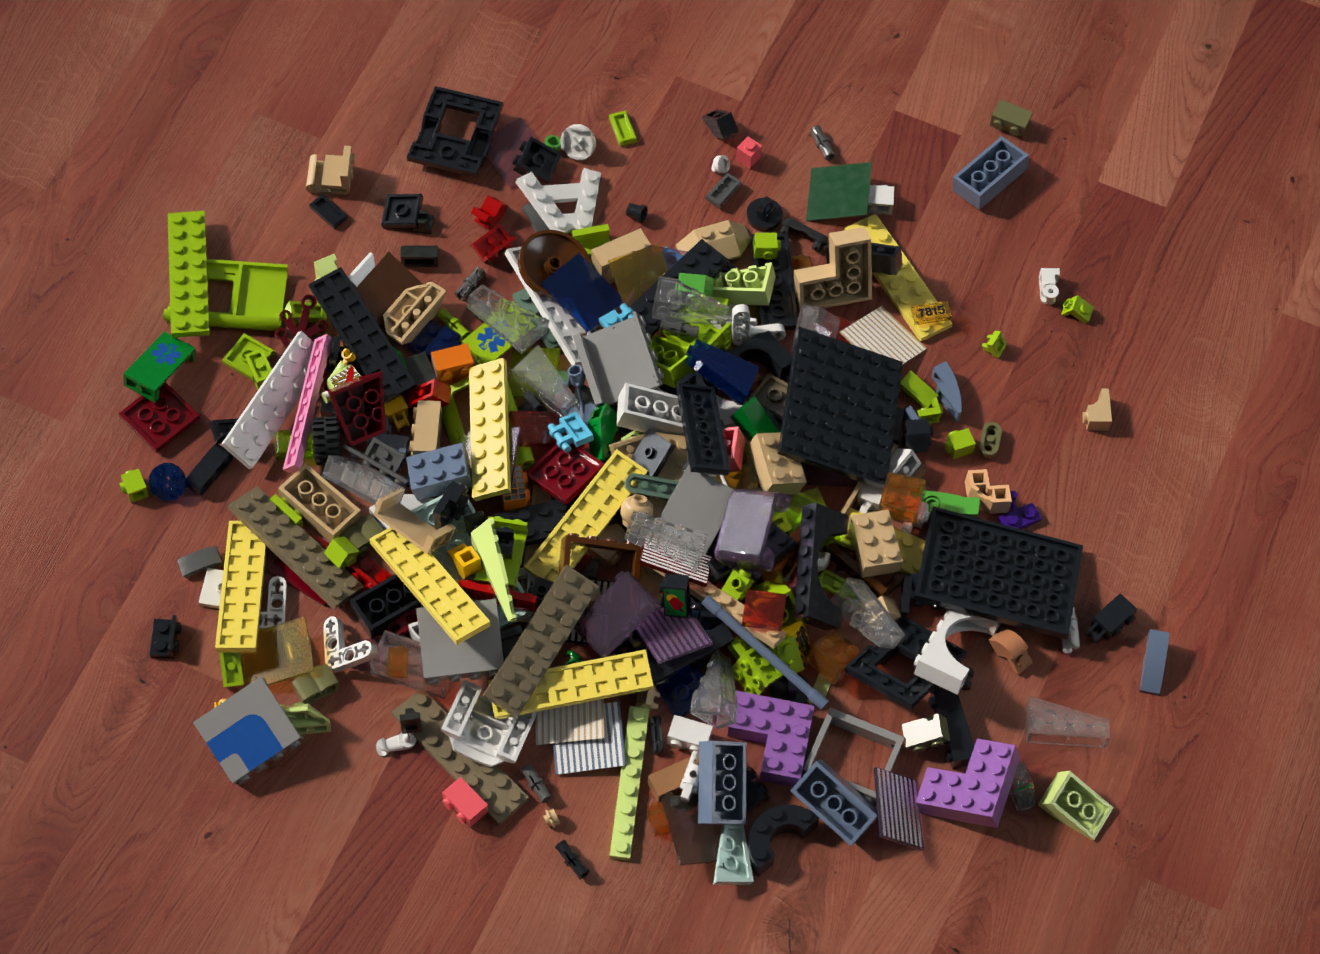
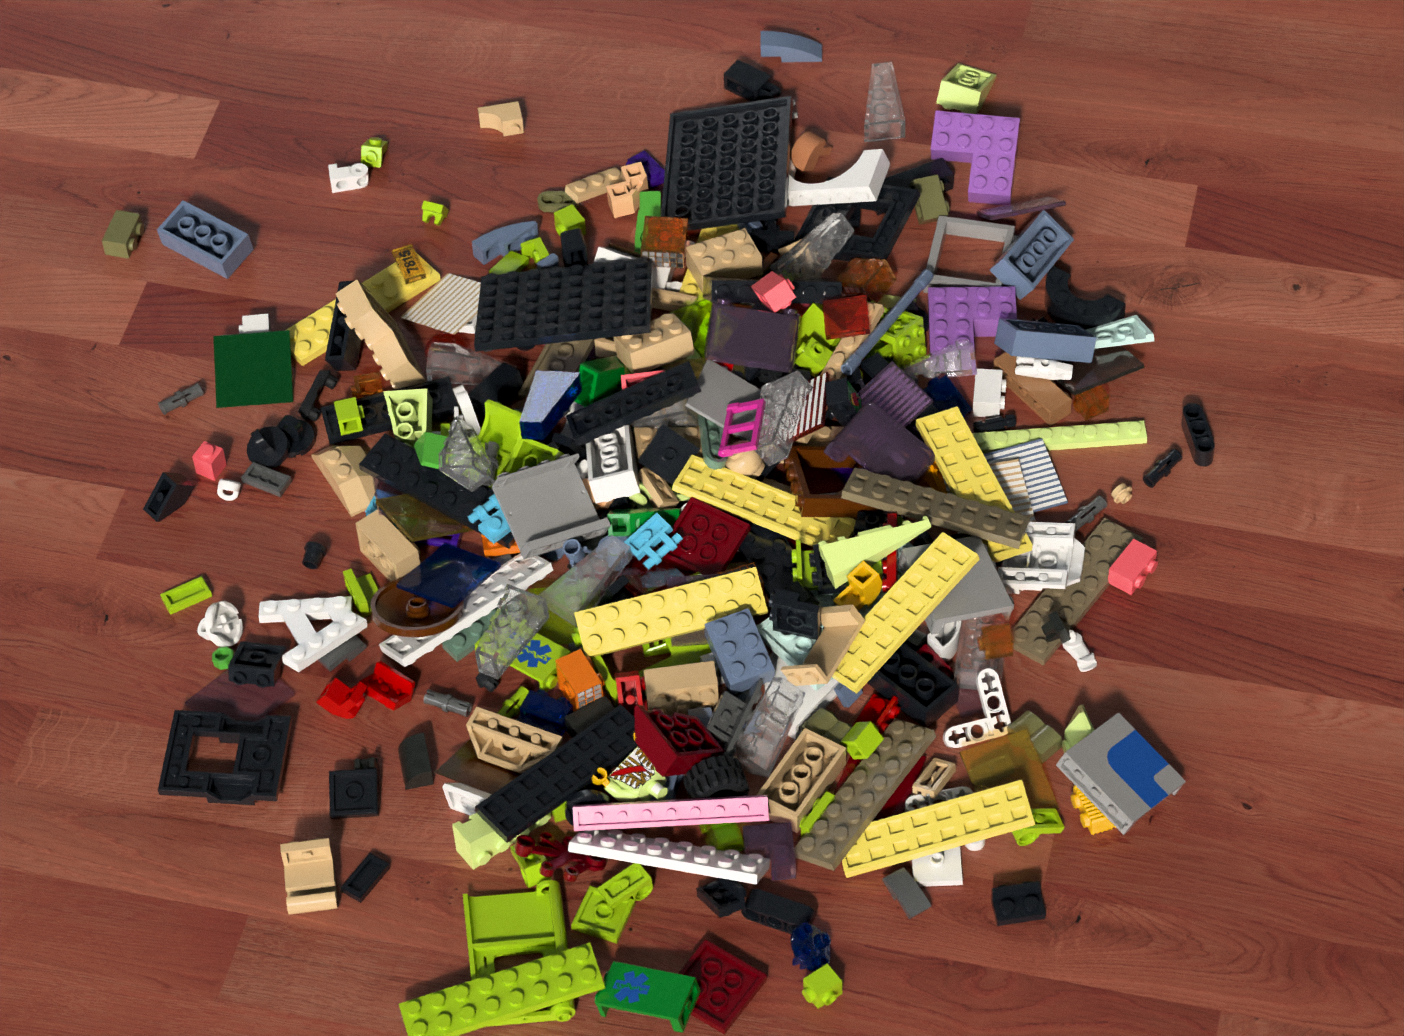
camera: 95 degrees left, 10 degrees down
none -> black tile [247,426,290,469]
none -> tan plate [565,167,623,203]
none -> dark pink window [718,399,766,457]
none -> clear purple brick [743,822,796,881]
none -> coral brick [751,271,796,313]
none -> tan tile [912,758,956,799]
none -> black beam [1181,403,1215,467]

